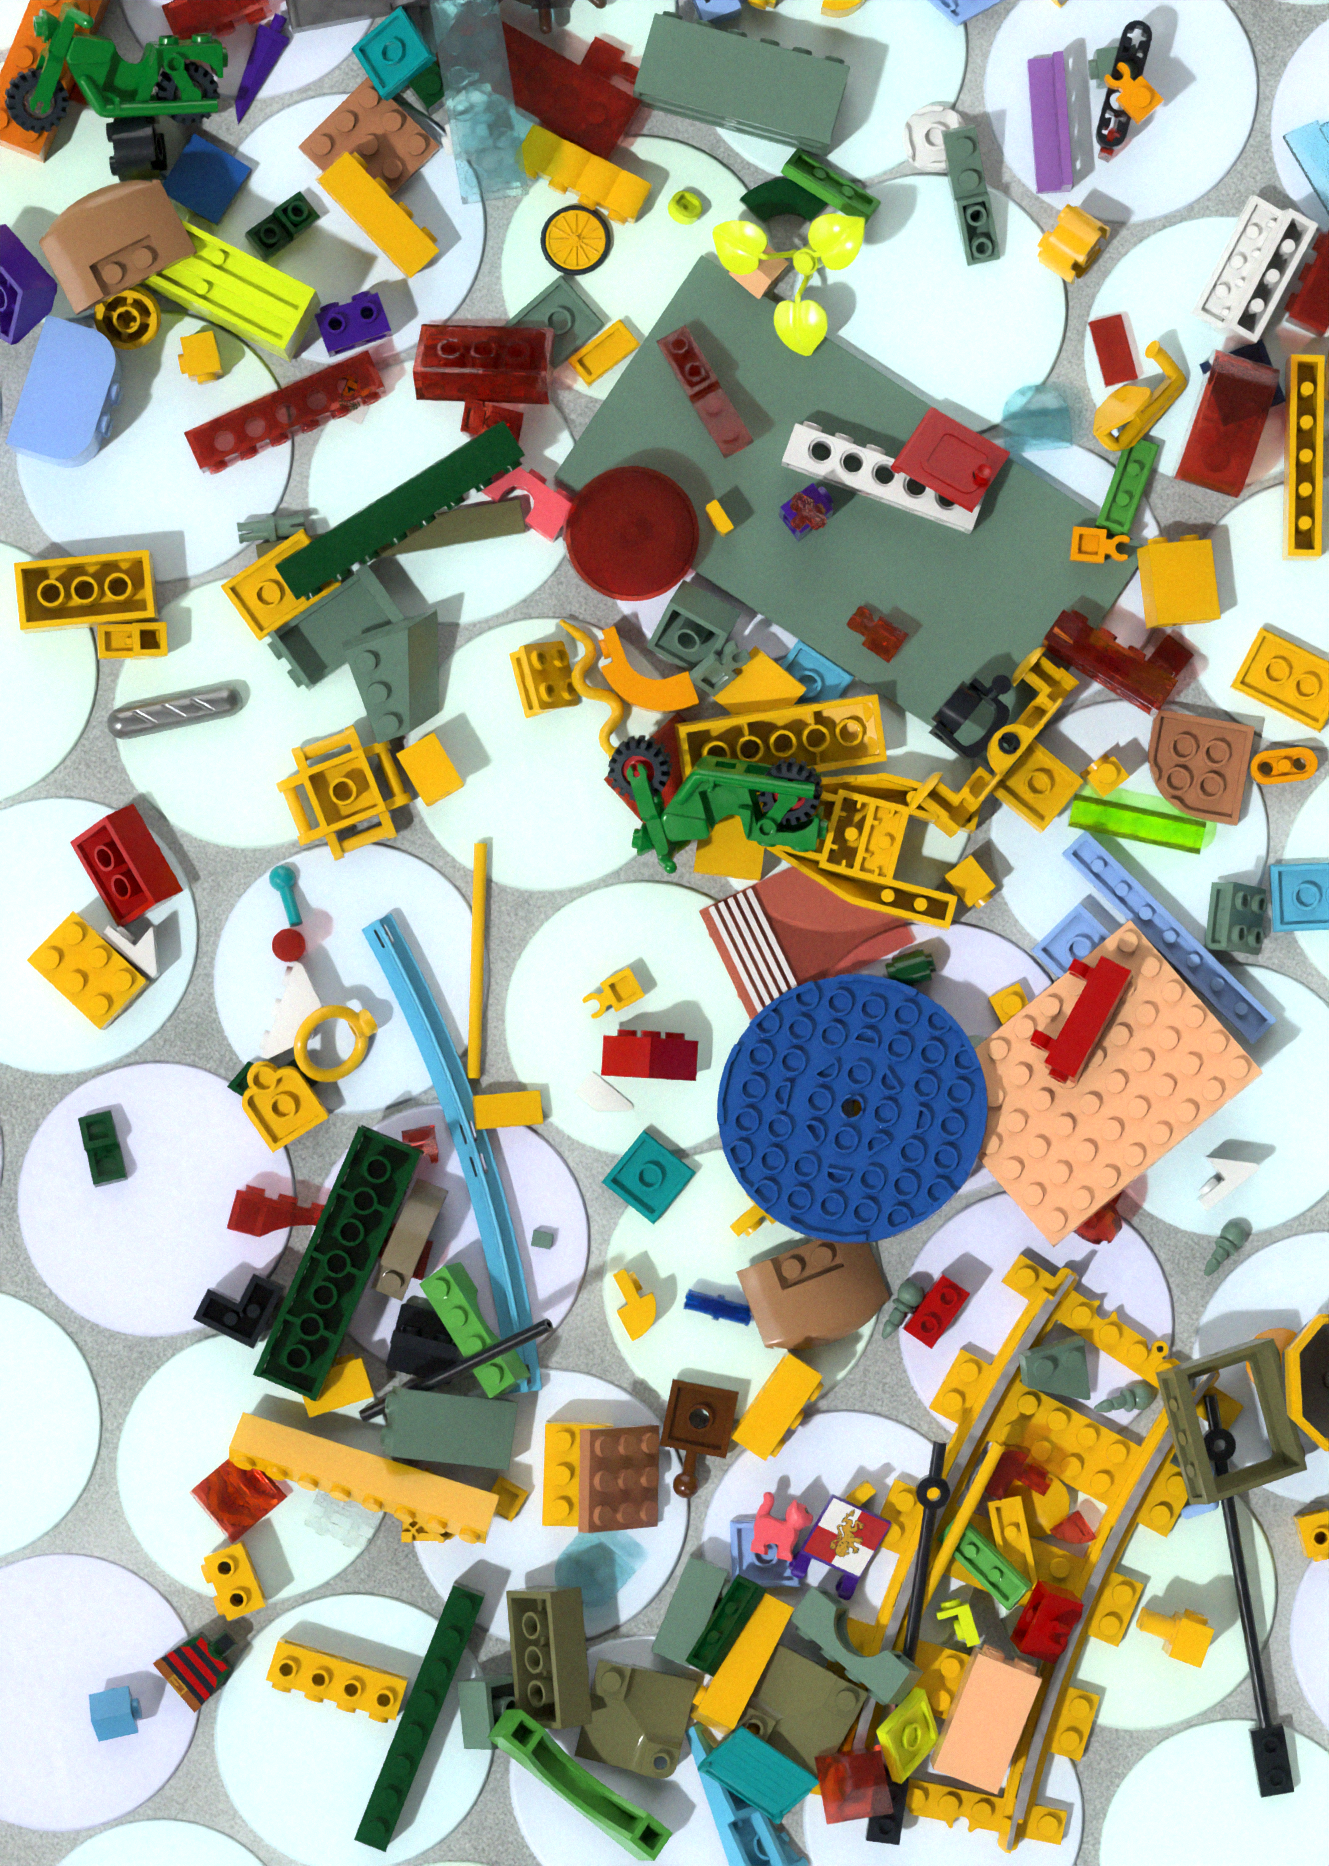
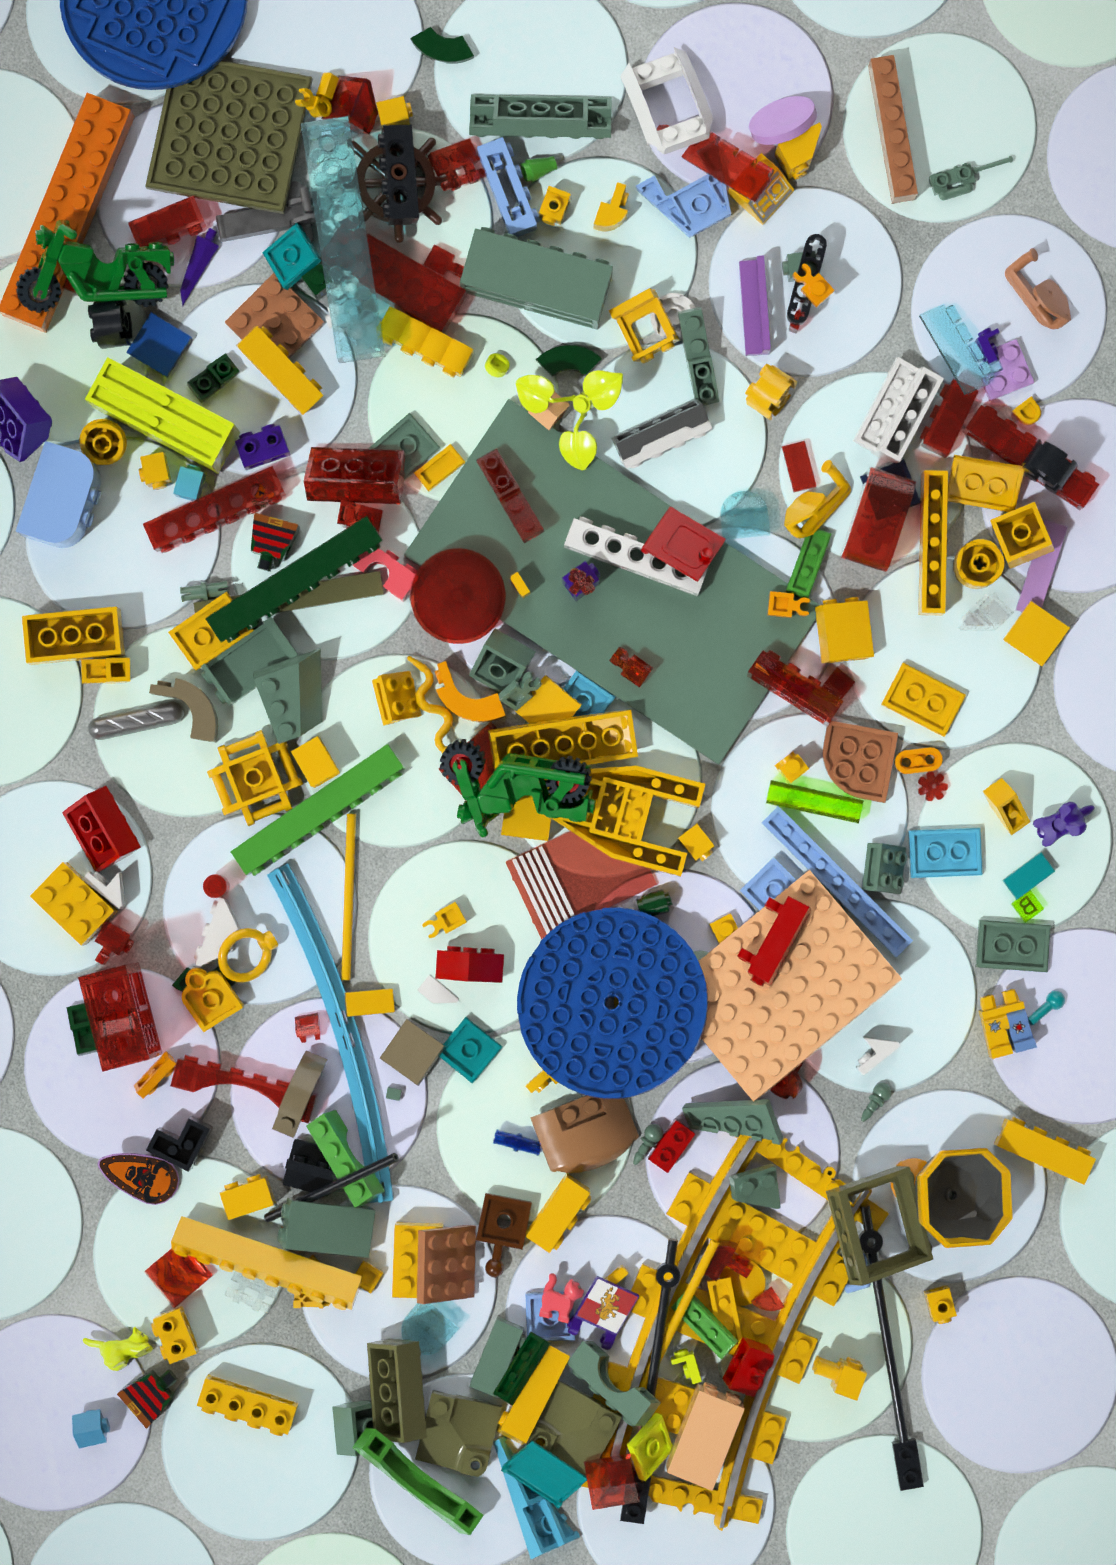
camera: 10 degrees right, 0 degrees up
medium nougat slope [39,179,198,316] -> none
dark green tile [253,1125,424,1402] -> none
teal bar [269,865,303,927] -> none
dark green brick [354,1581,486,1852] -> none
yellow wheel [540,205,611,276] -> none
yellow brick [613,1268,656,1341] -> none
bright green tile [780,148,881,226] -> none
yellow piece [909,647,1084,838] -> none
sand green bar [1094,1383,1154,1413] -> none
none -> clear red piece [78,962,163,1072]
none -> neon yellow animal [82,1327,153,1371]
none -> clear red brick [95,920,134,965]
none -> shield [97,1153,179,1205]
none -> light orange plate [133,1051,176,1099]
none -> dark tan arch [149,678,218,743]
none -> medium azure brick [173,464,206,503]
none -> bright green brick [230,744,405,876]
none -> torso [251,513,300,572]
none -> dark tan tile [380,1019,446,1086]
none -> yellow window [608,288,680,364]
none -> dark grey piece [612,398,712,469]
none -> sand green wing [682,1099,784,1145]
none -> clear red plant [918,771,948,802]

